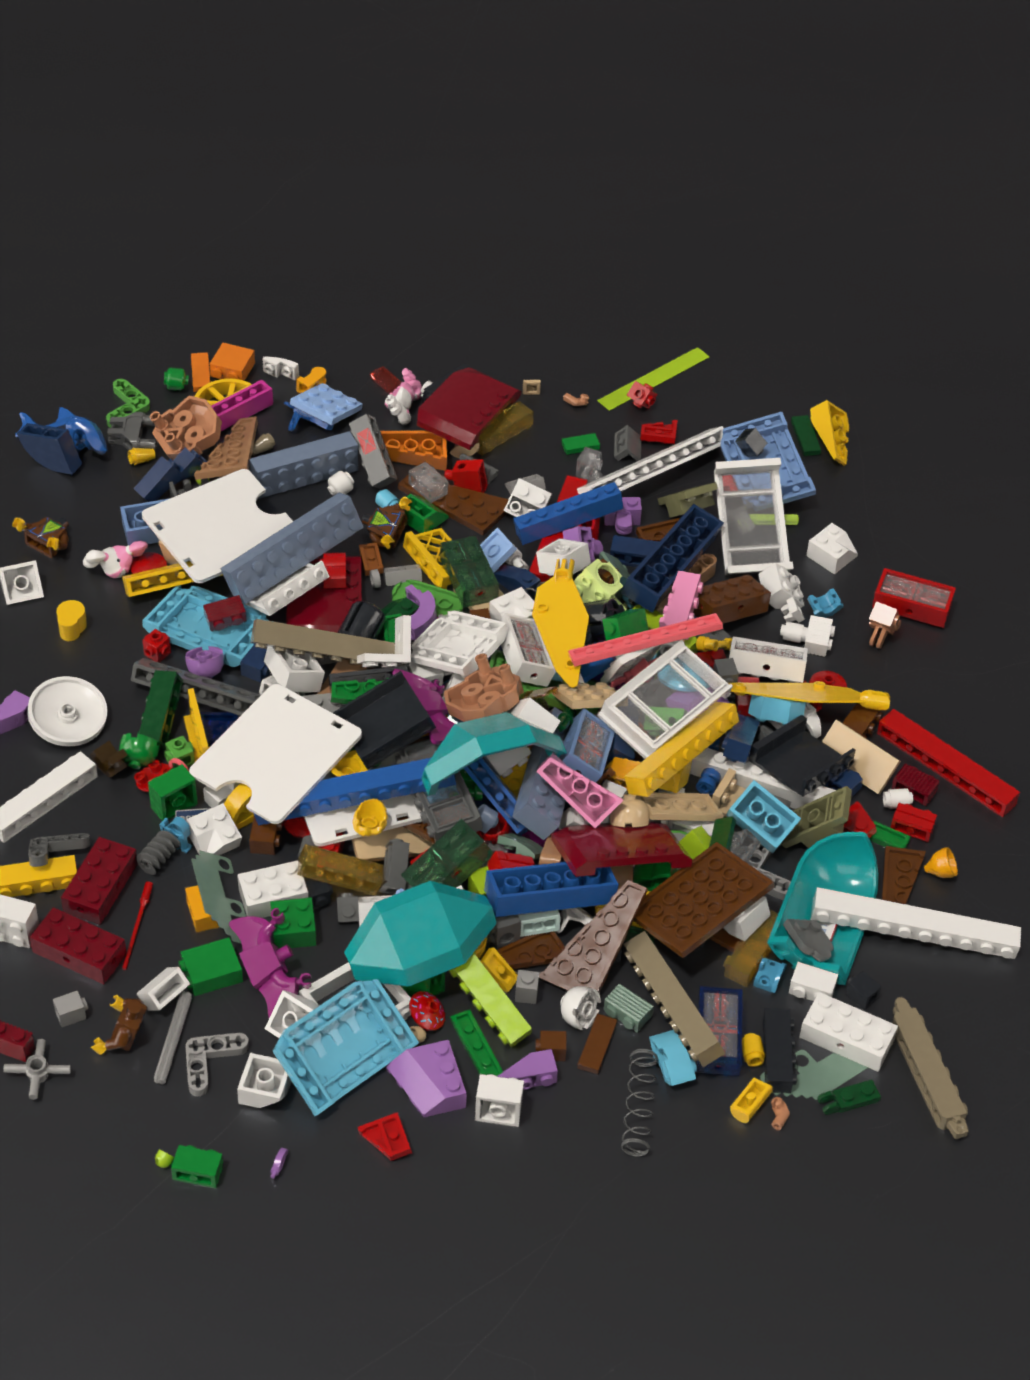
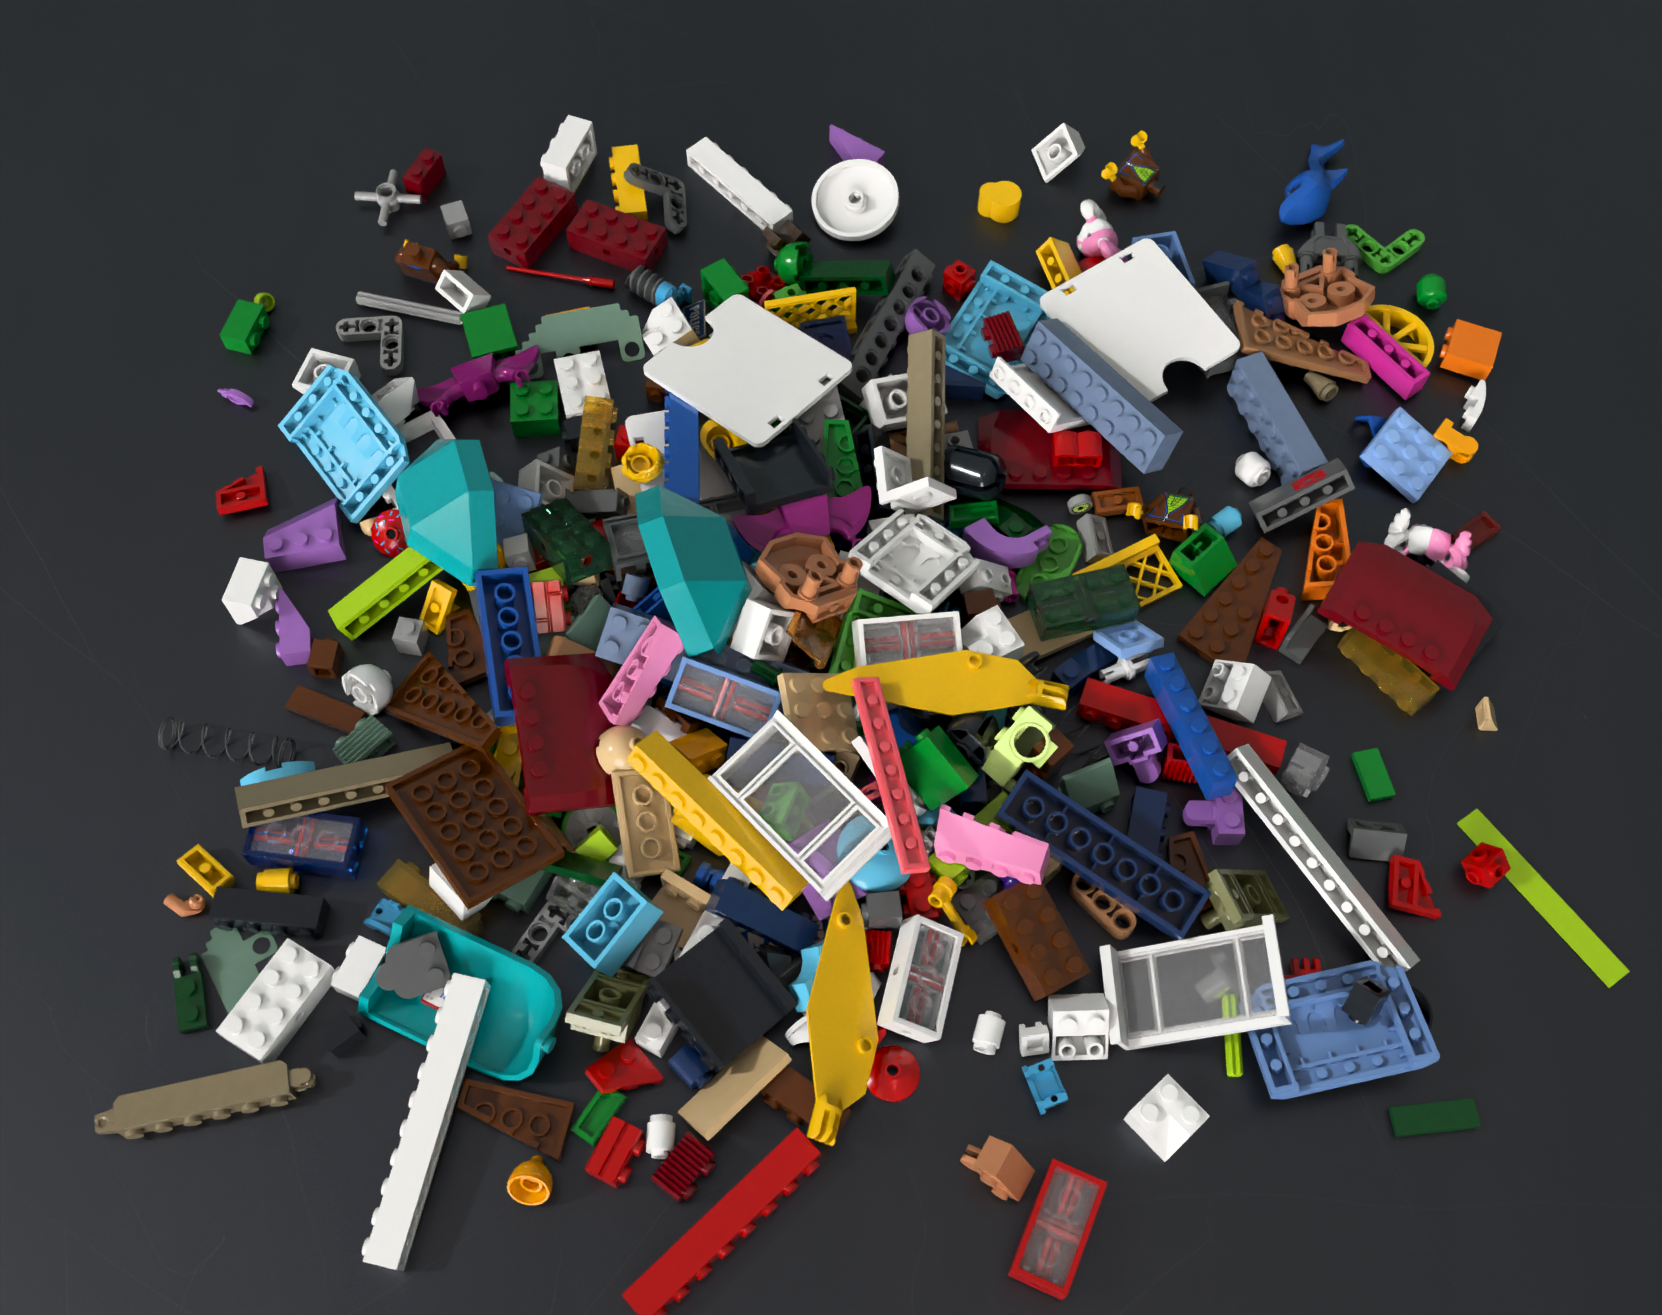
camera: 95 degrees right, 15 degrees up
dark blue brick [17,423,82,474] -> none
orange tile [191,353,210,392] -> none
clear brick [409,462,448,503] -> none
green tile [450,1009,503,1077] -> none
white brick [536,538,591,576] -> none
nougat arm [563,393,589,407] -> none
white brick [804,615,835,657] -> none
yellow wedge [810,400,849,466] -> none

